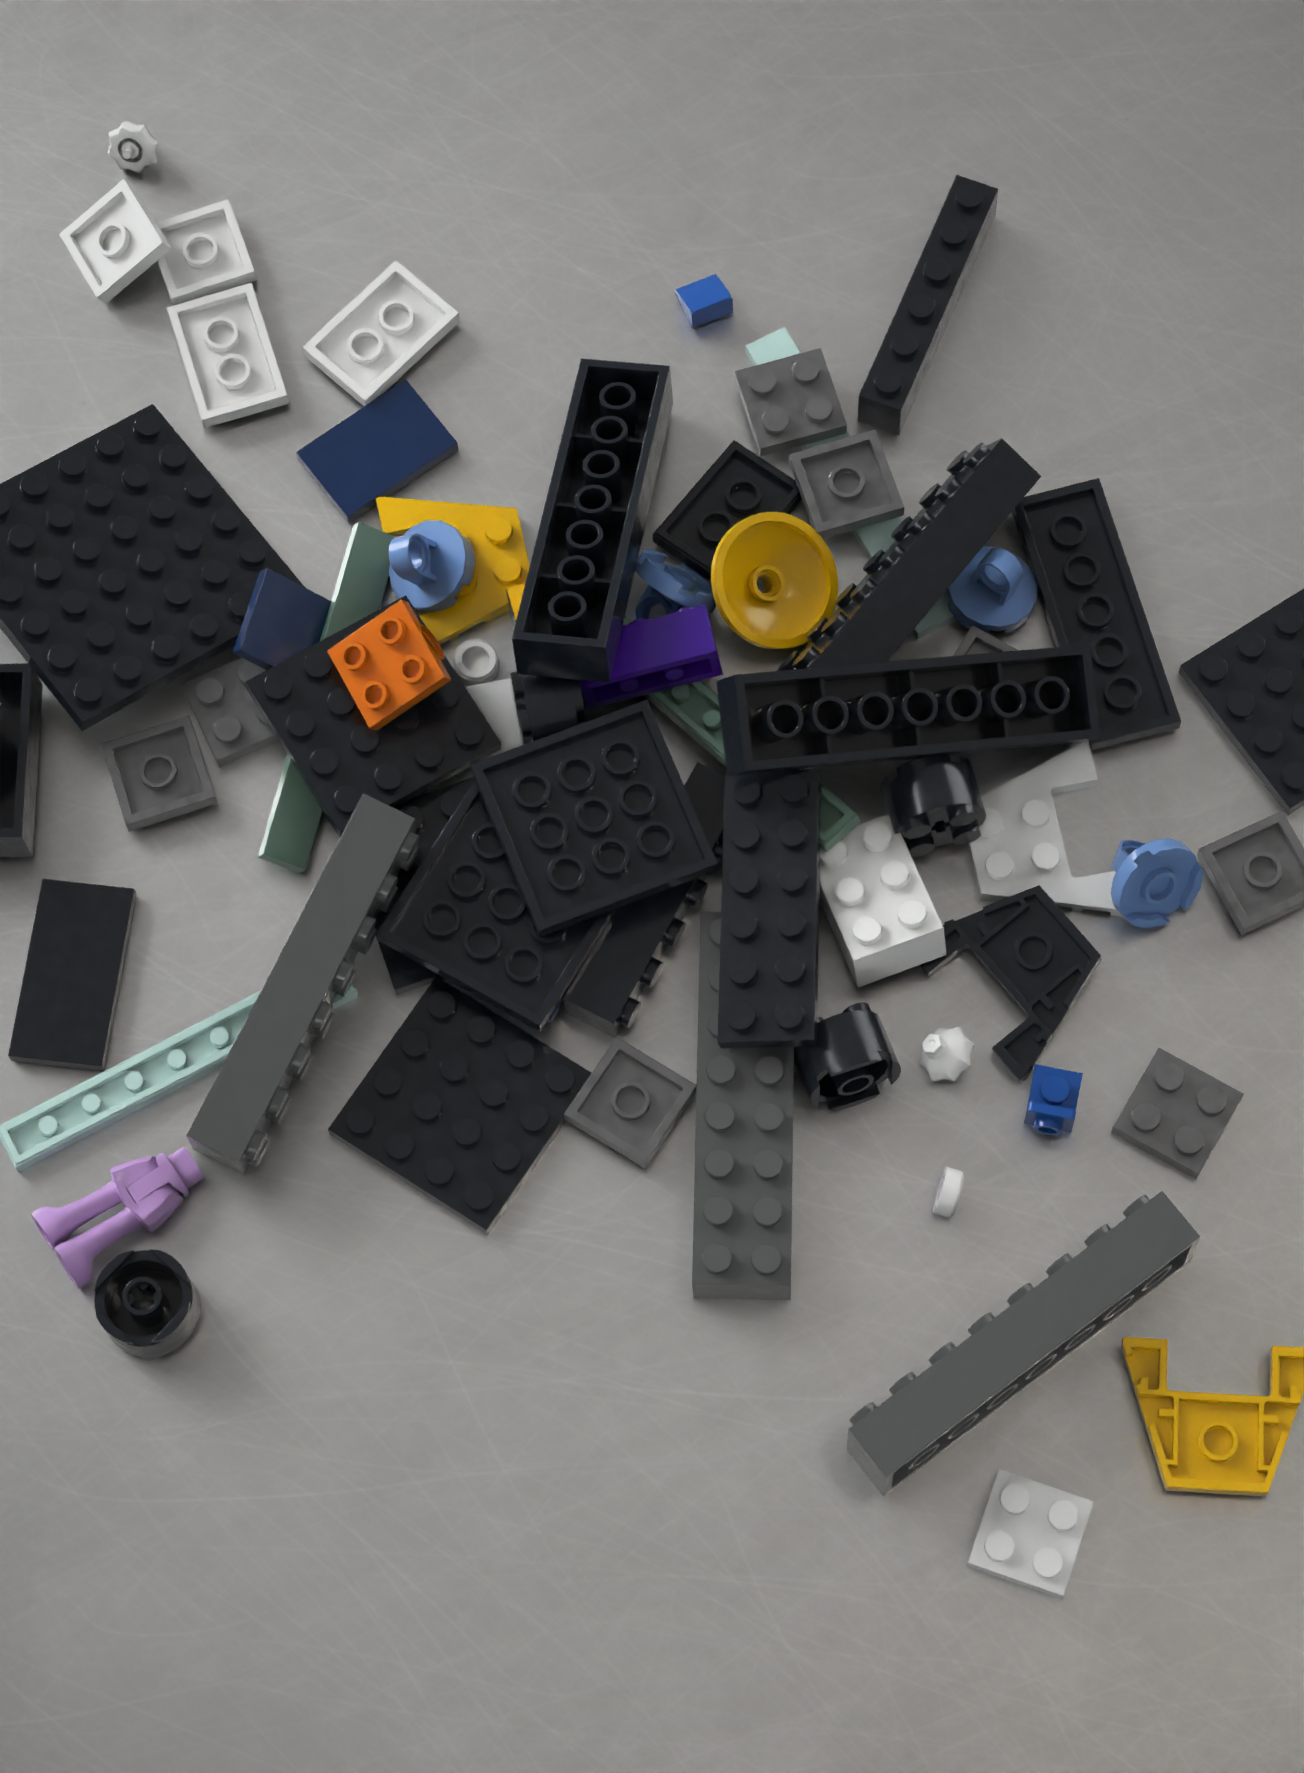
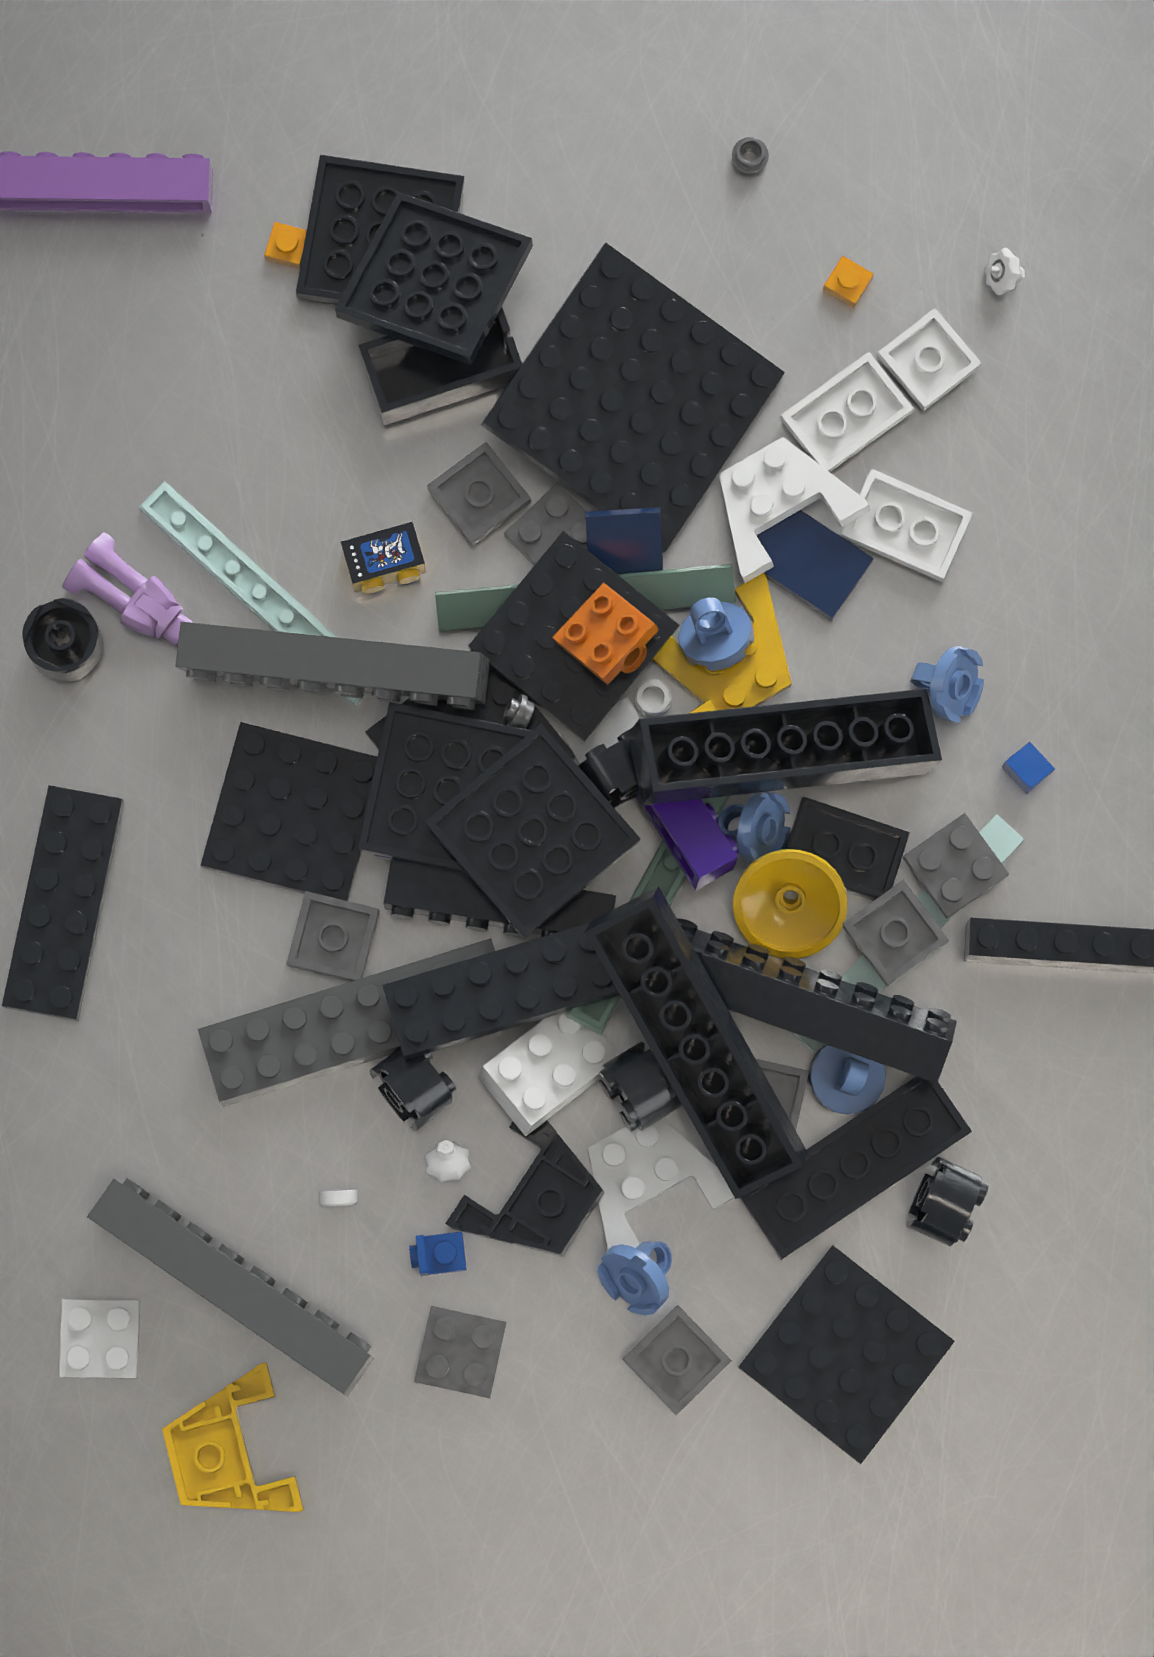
camera: 65 degrees right, 10 degrees up
black tile [8,879,137,1071] -> none
white plate [59,179,171,303] -> none
none -> black plate [2,785,124,1021]
none -> brick [341,521,426,594]
none -> flat silver plate [503,694,535,729]
none -> white wing [719,437,871,583]
none -> light orange plate [823,255,874,308]
none -> black brick [906,1157,989,1246]
none -> medium blue tile [910,646,984,723]

